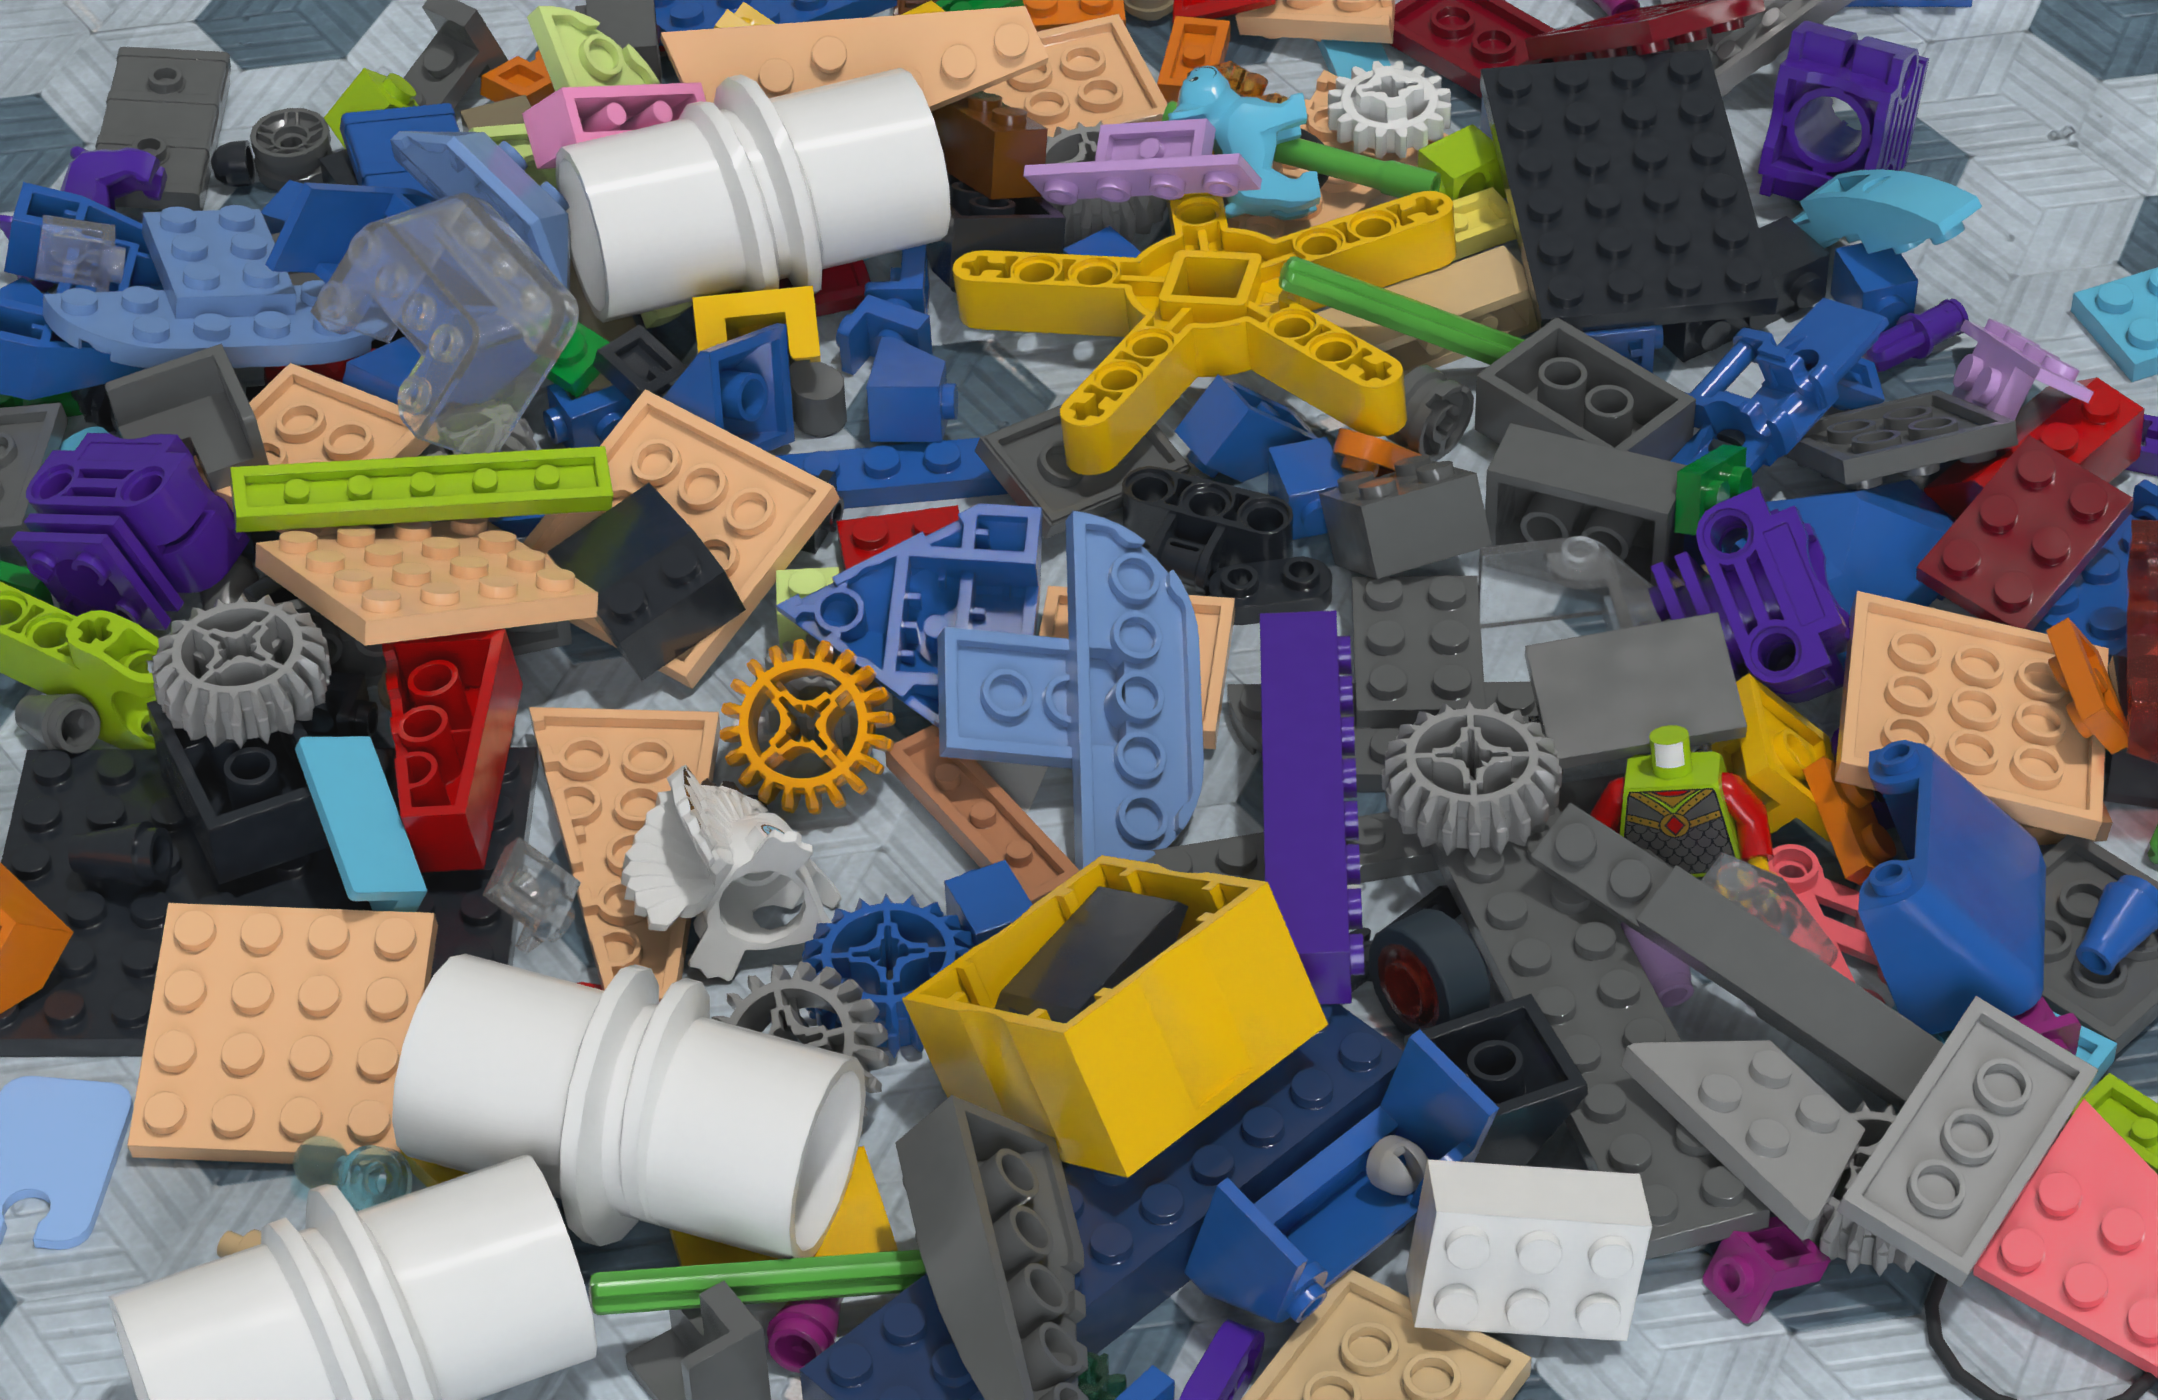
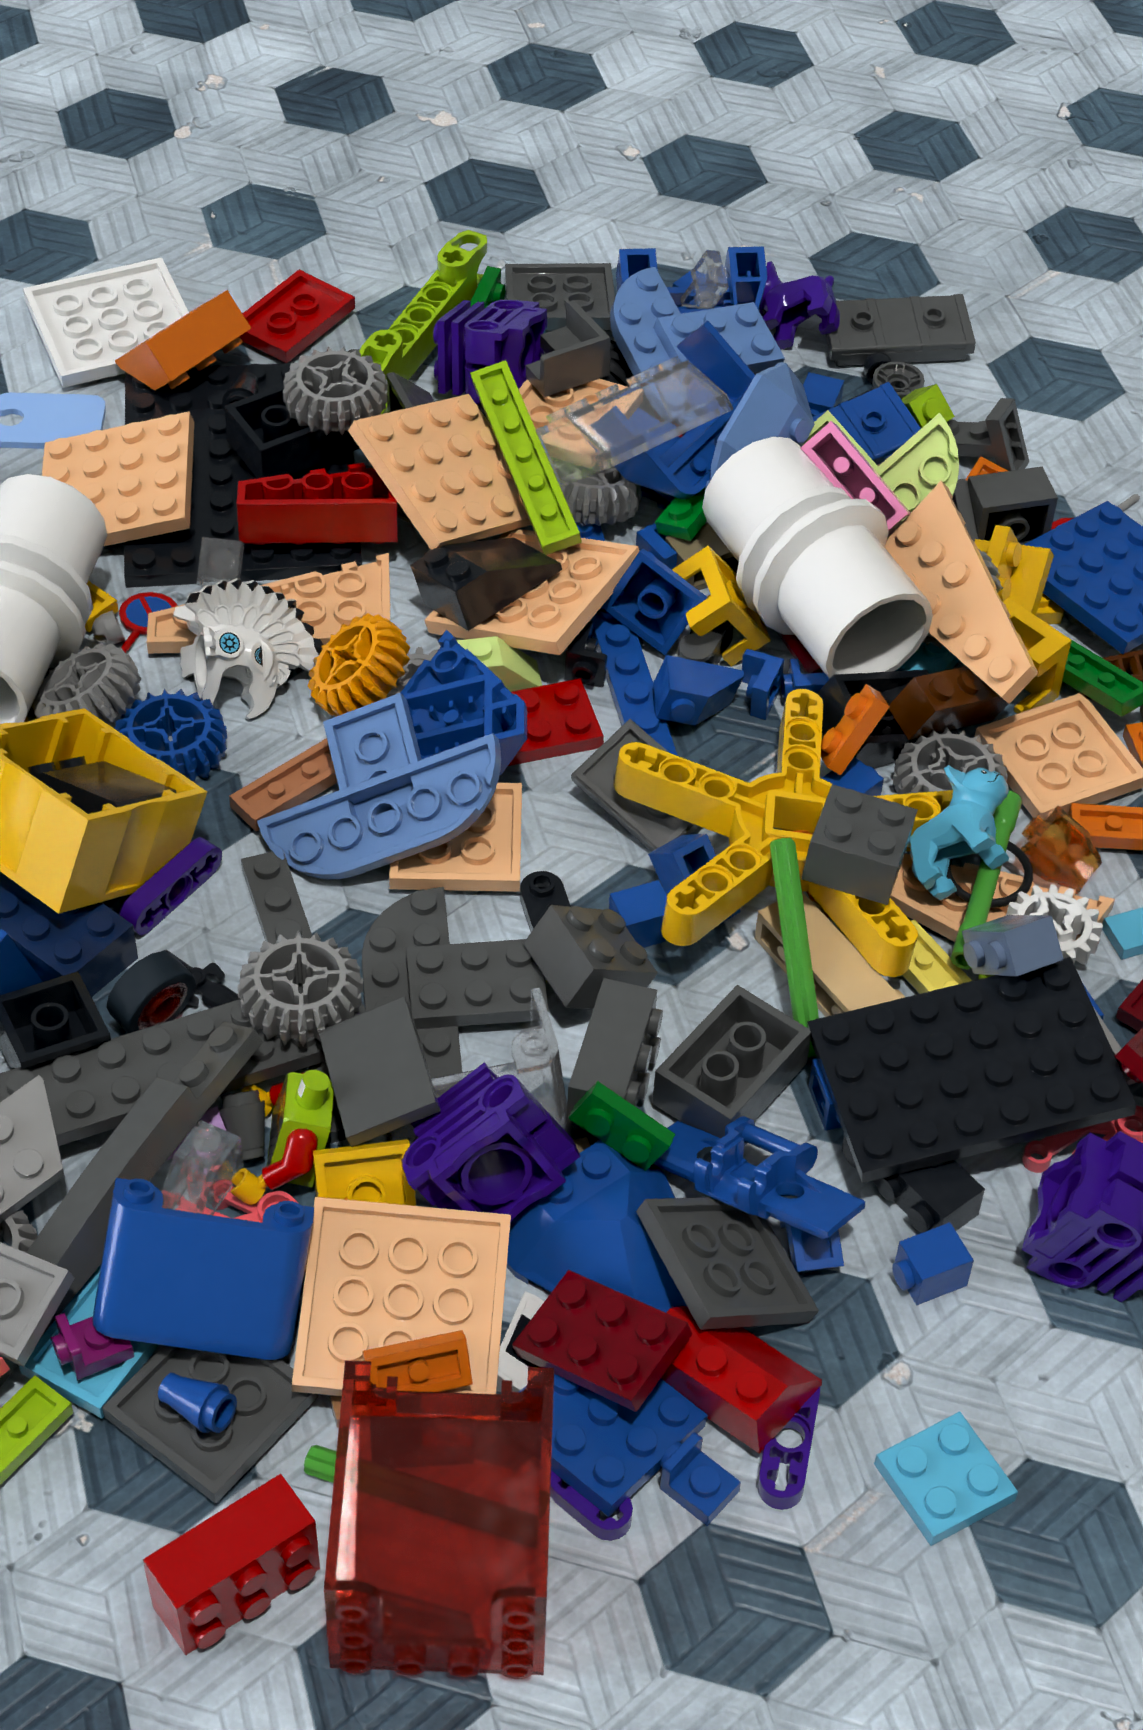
camera: 80 degrees right, 5 degrees up
medium azure panel [295,736,427,912] -> none
black bracket [593,324,687,403] -> none
blue brick [944,860,1033,946] -> none
lavender bracket [1023,118,1262,205] -> none
black piece [1122,466,1293,596] -> none
dark purple brick [1260,610,1365,1005] -> none
orange plate [1333,428,1421,478] -> none
dark grey wheel [1386,365,1474,461] -> none
medium azure slope [1792,169,1982,254] -> none
dark purple axle [1862,298,1969,372] -> none
lavender bracket [1952,318,2094,420] -> none
none -> dark grey brick [802,784,918,905]
none -> orange plate [821,684,890,775]
none -> sand blue brick [962,915,1064,976]

